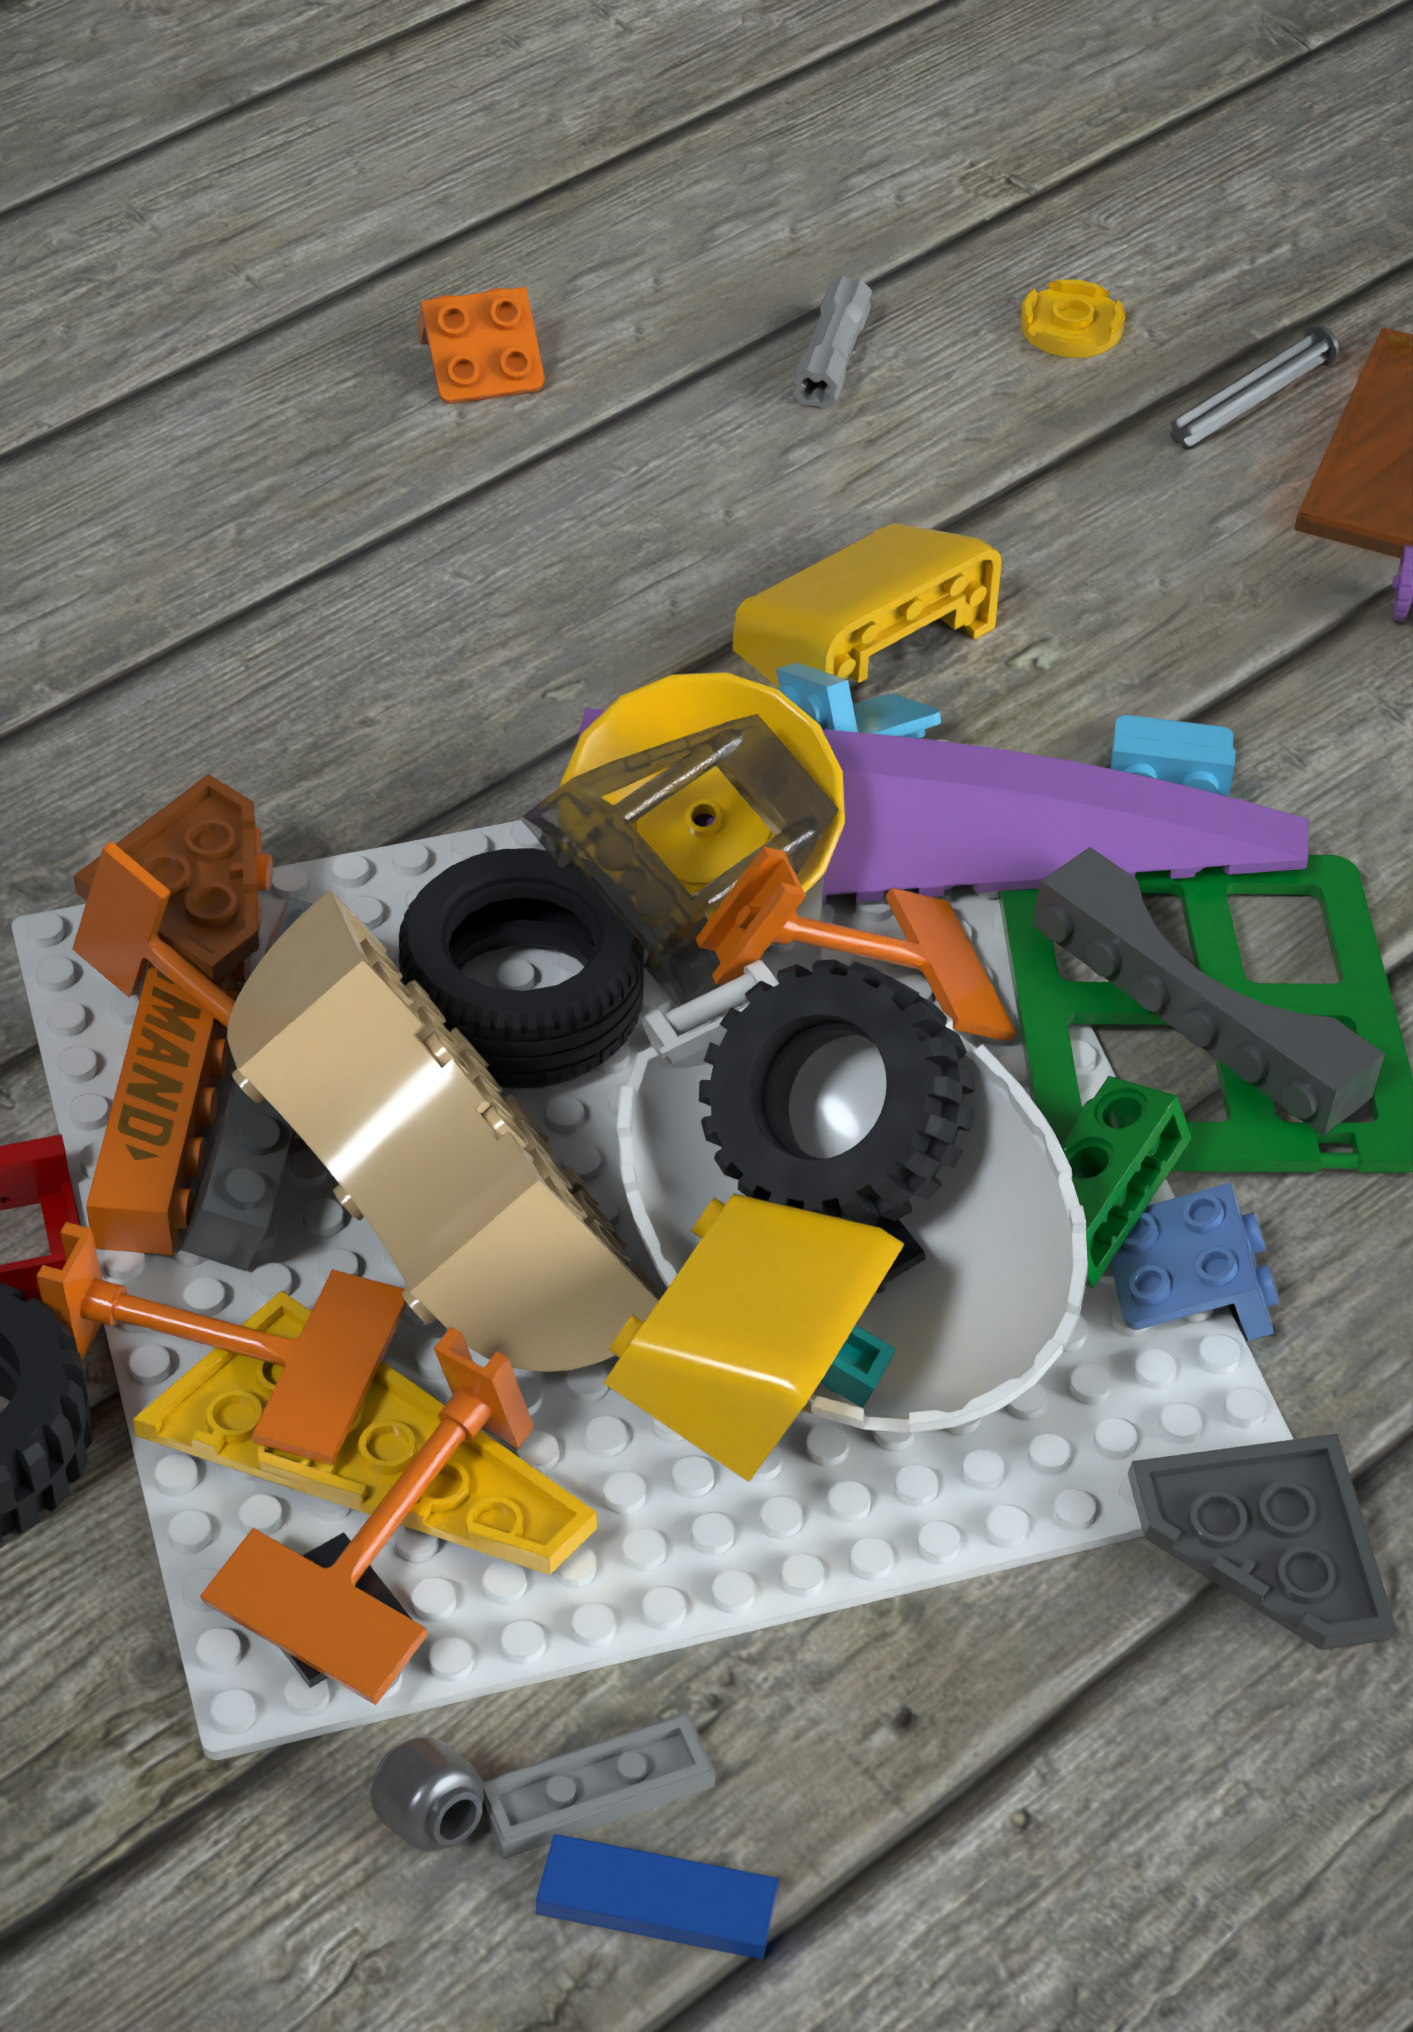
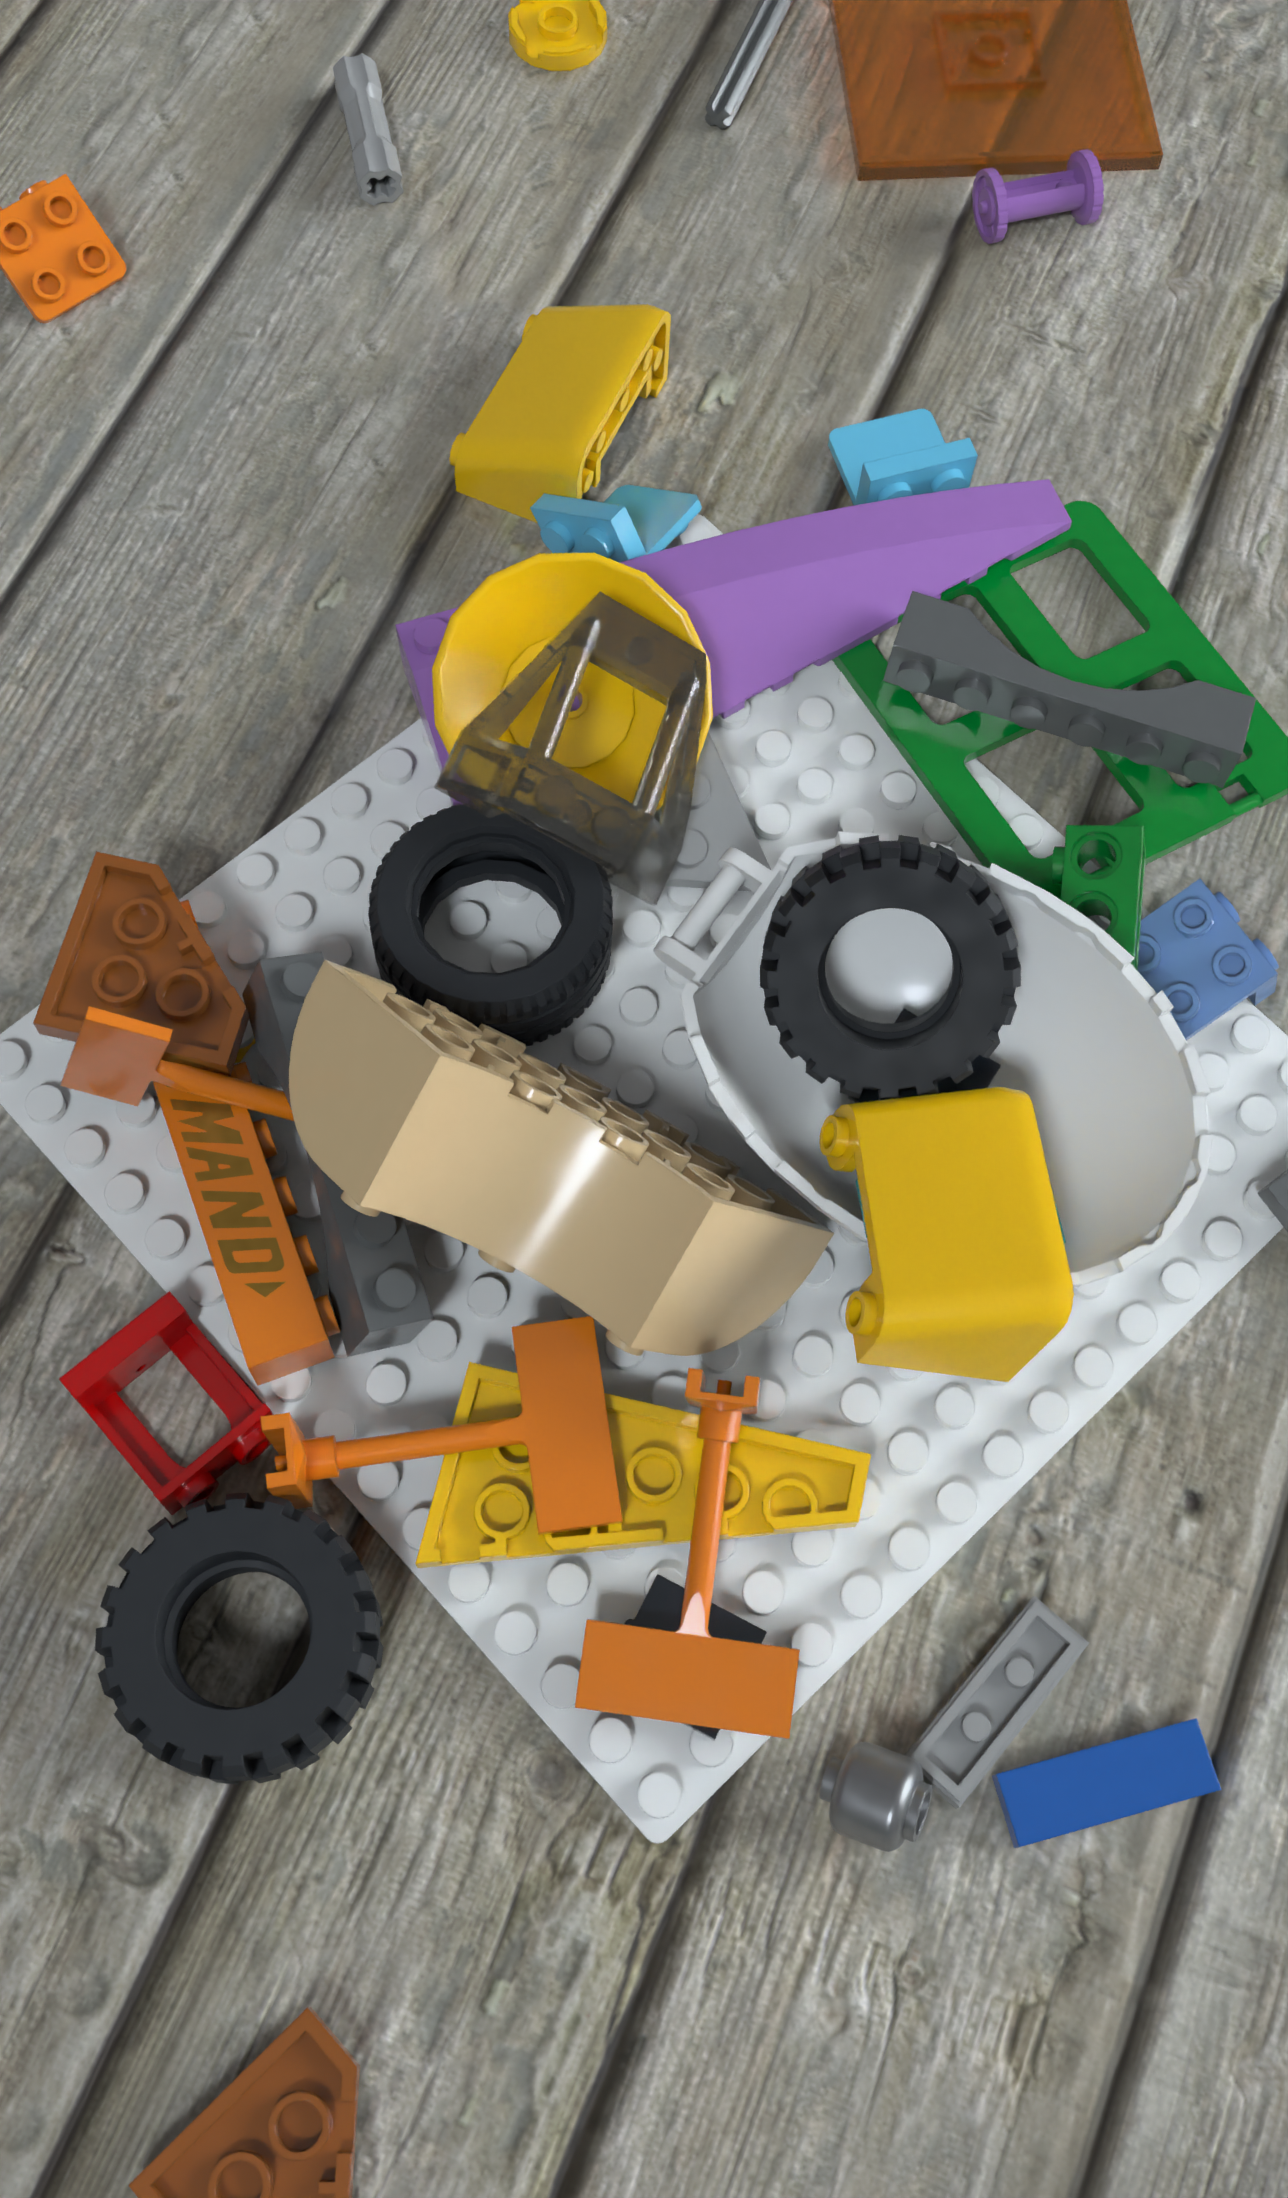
camera: 30 degrees left, 20 degrees up
orange piece [695,846,1017,1042] -> none

